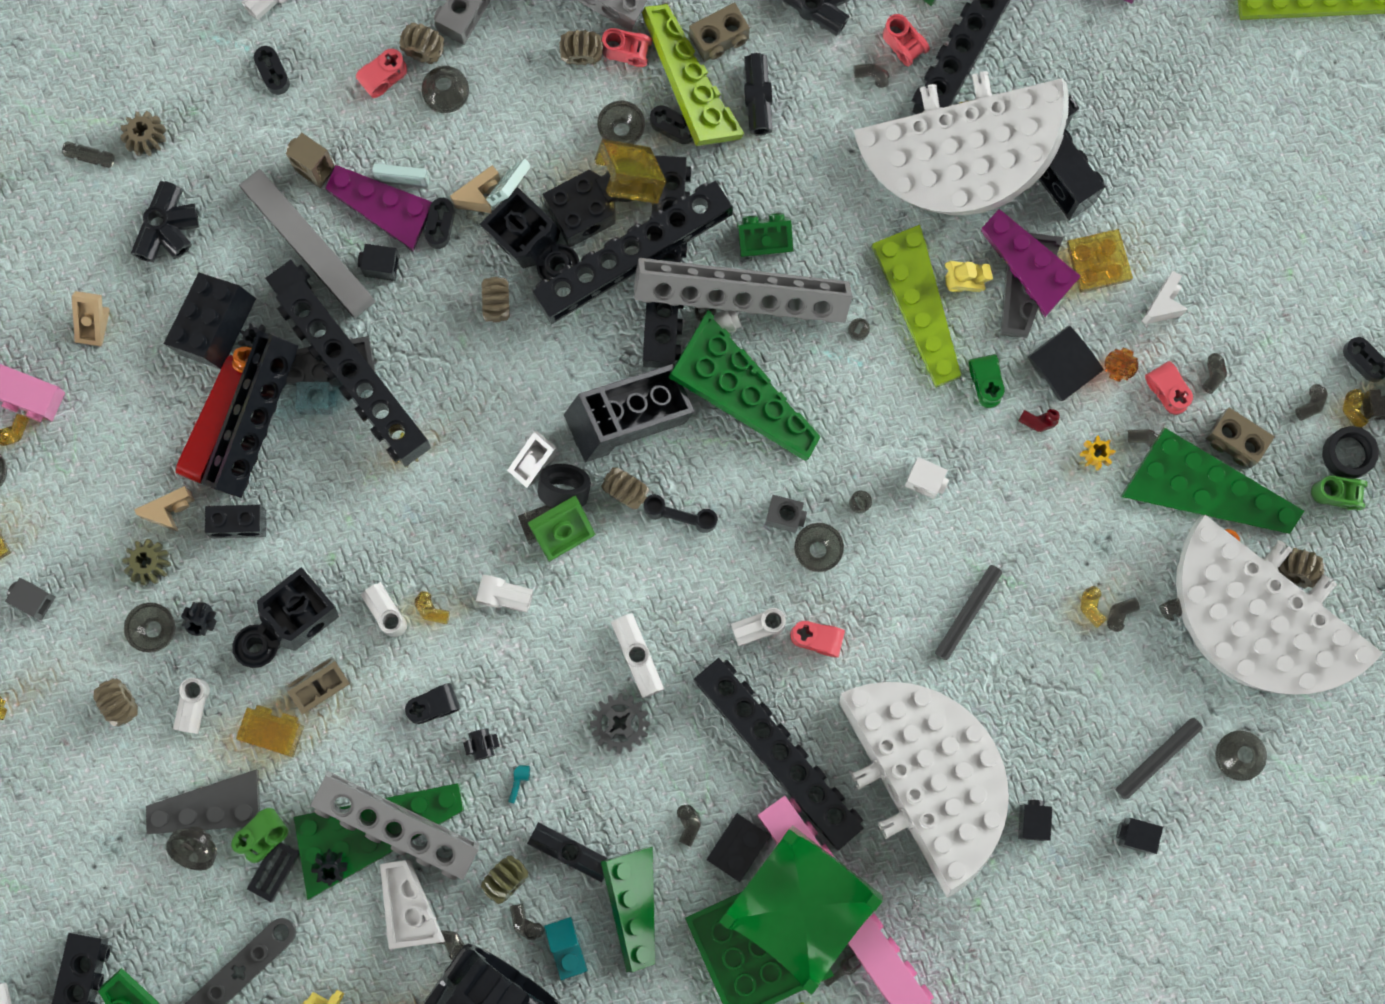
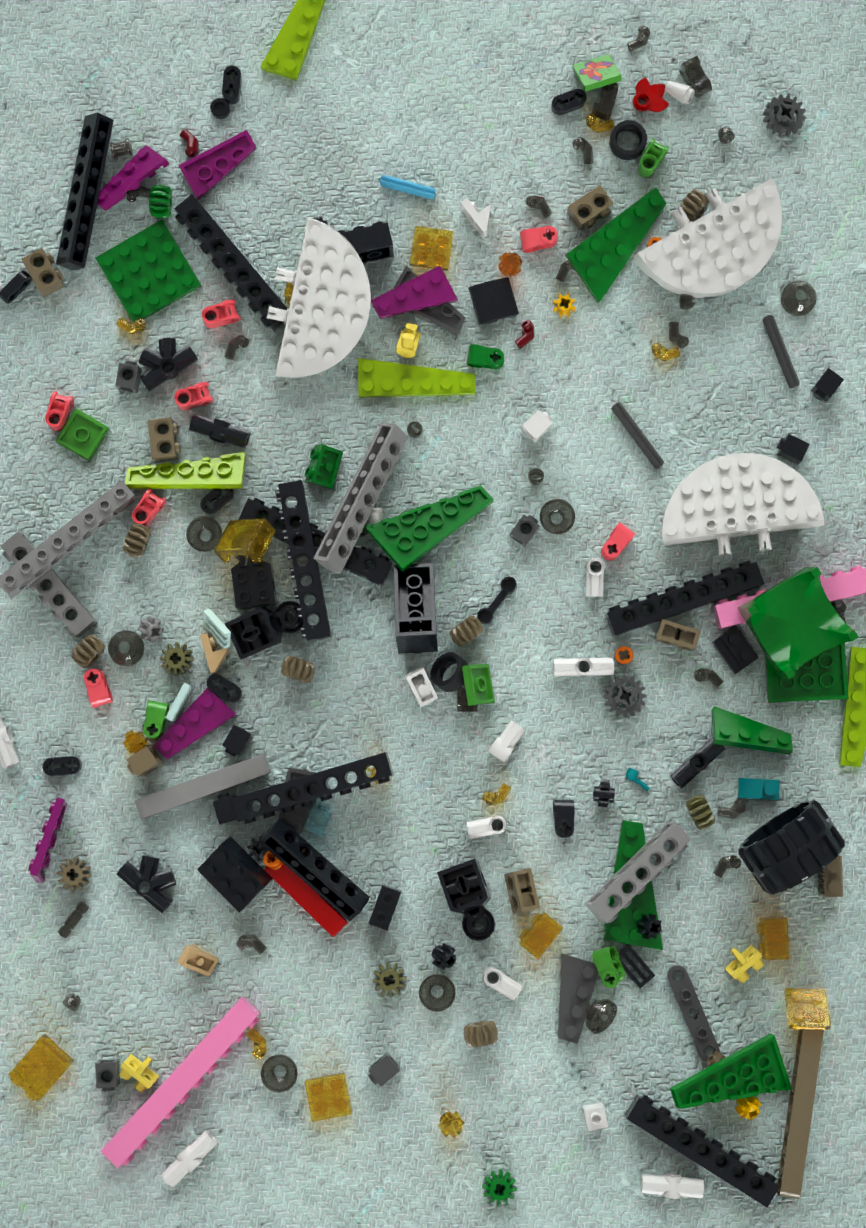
camera: 65 degrees left, 5 degrees up
tan slope [134,486,195,531] -> none
white wing [380,860,445,949] -> none
none -> magenta wing [28,797,67,883]
none -> clear yellow gear [123,729,148,754]
none -> light grey gear [137,616,164,643]
none -> bright green piece [143,700,169,740]
none -> olive gear [160,642,194,676]
none -> coral piece [174,382,214,411]
none -> clear smoke arm [236,935,267,954]
none -> medium azure axle [380,175,436,200]
none -> white brick [582,1102,608,1131]
none -> orange bush [614,646,633,664]
none -> dark tan brick [654,619,701,651]

